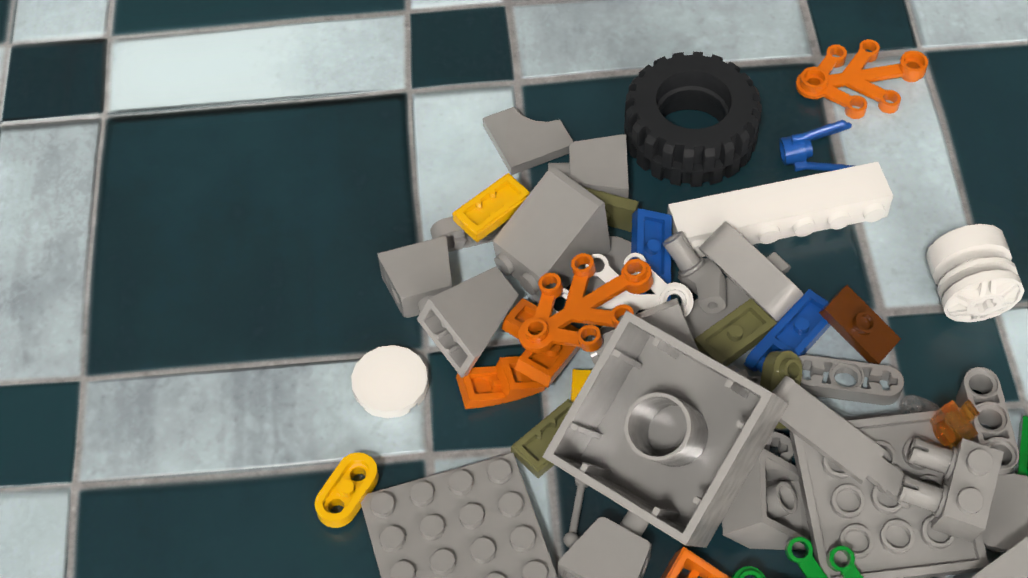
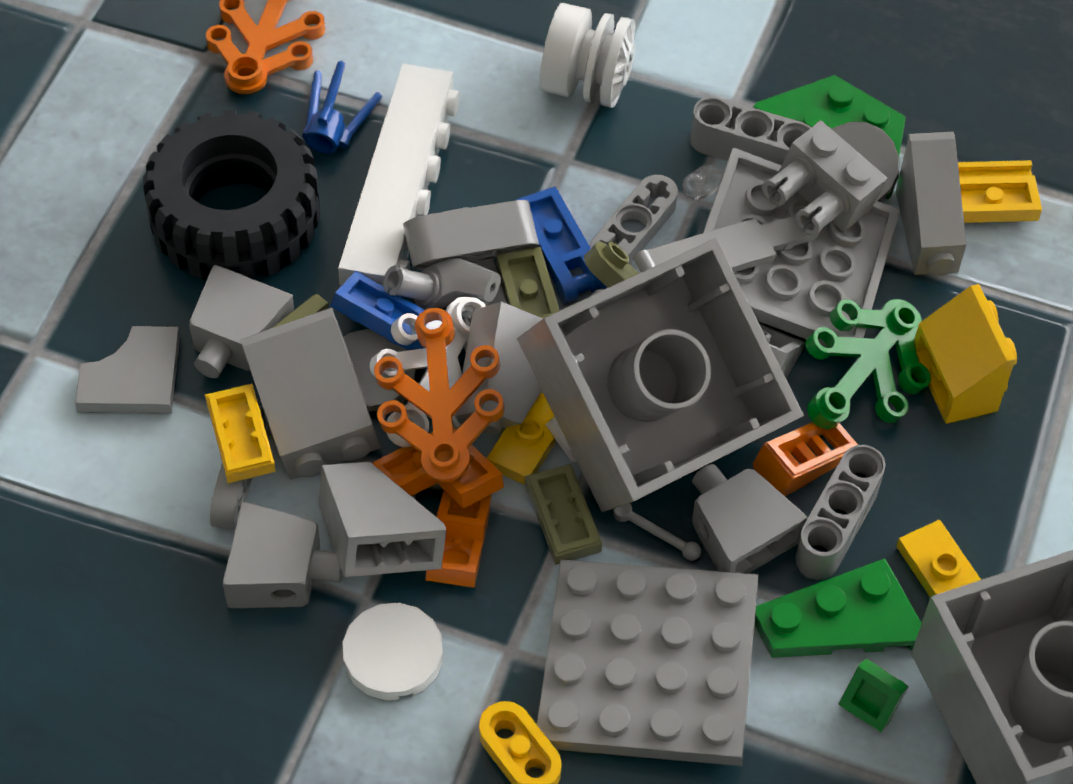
camera: 70 degrees left, 0 degrees up
reddish brown plate [819,285,901,364] -> none
clear orange plate [930,400,980,449] -> none

